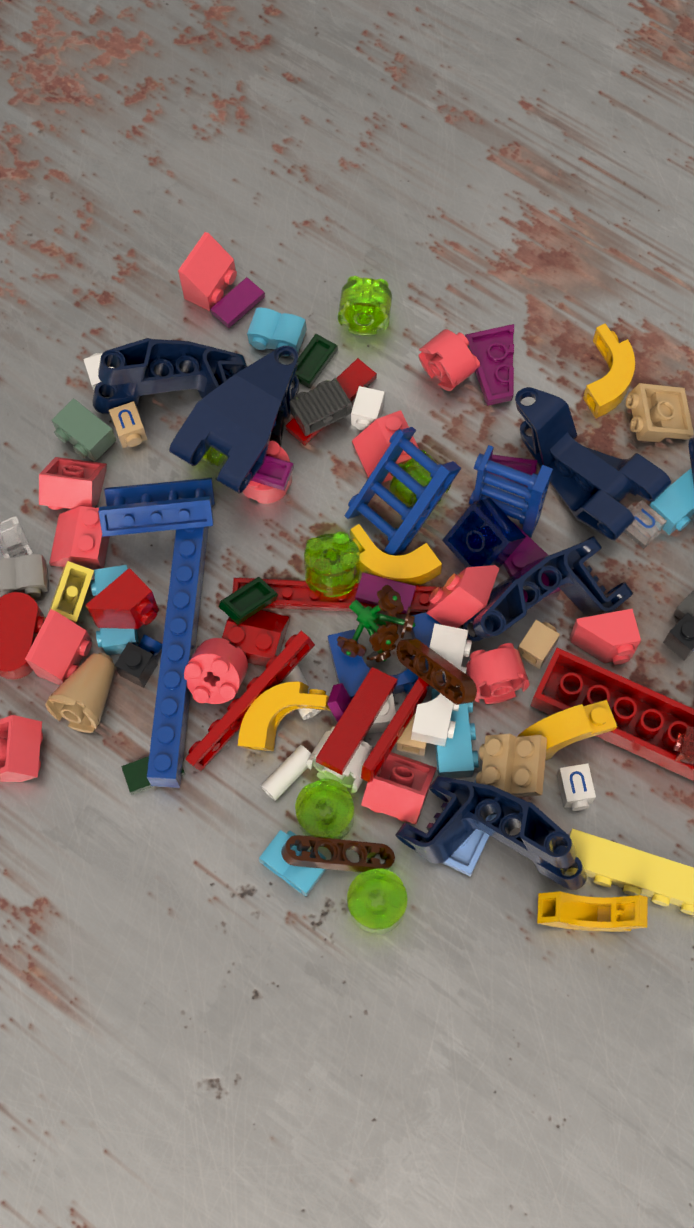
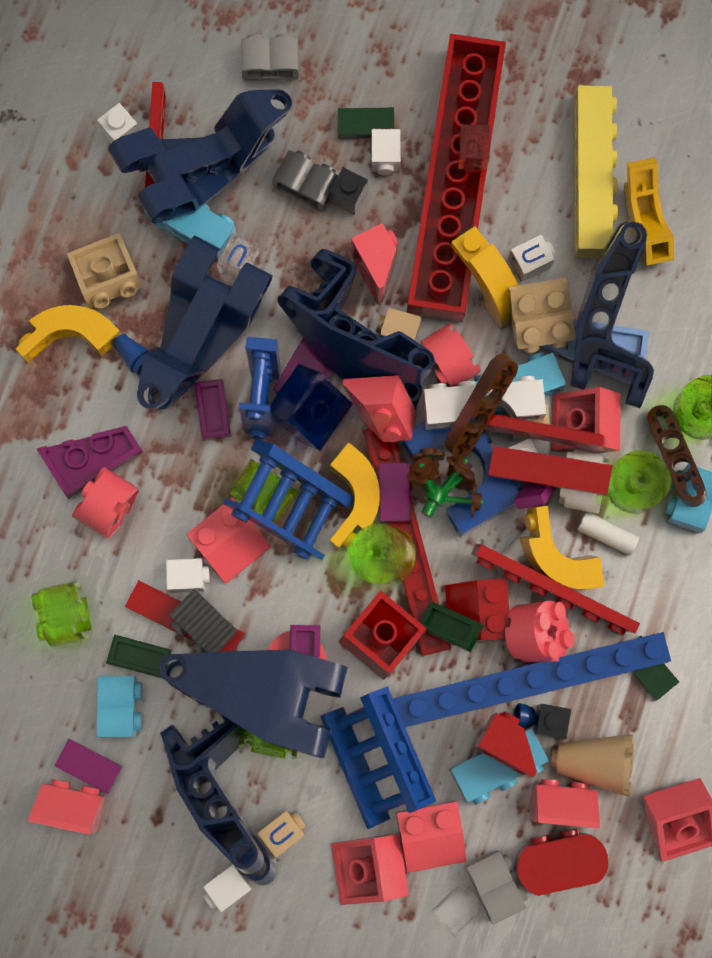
camera: 115 degrees left, 10 degrees up
light yellow brick [47,561,94,624] -> none
sand green brick [52,398,116,462] -> none
none -> blue cone [113,333,149,375]
none -> red slope [338,590,427,680]

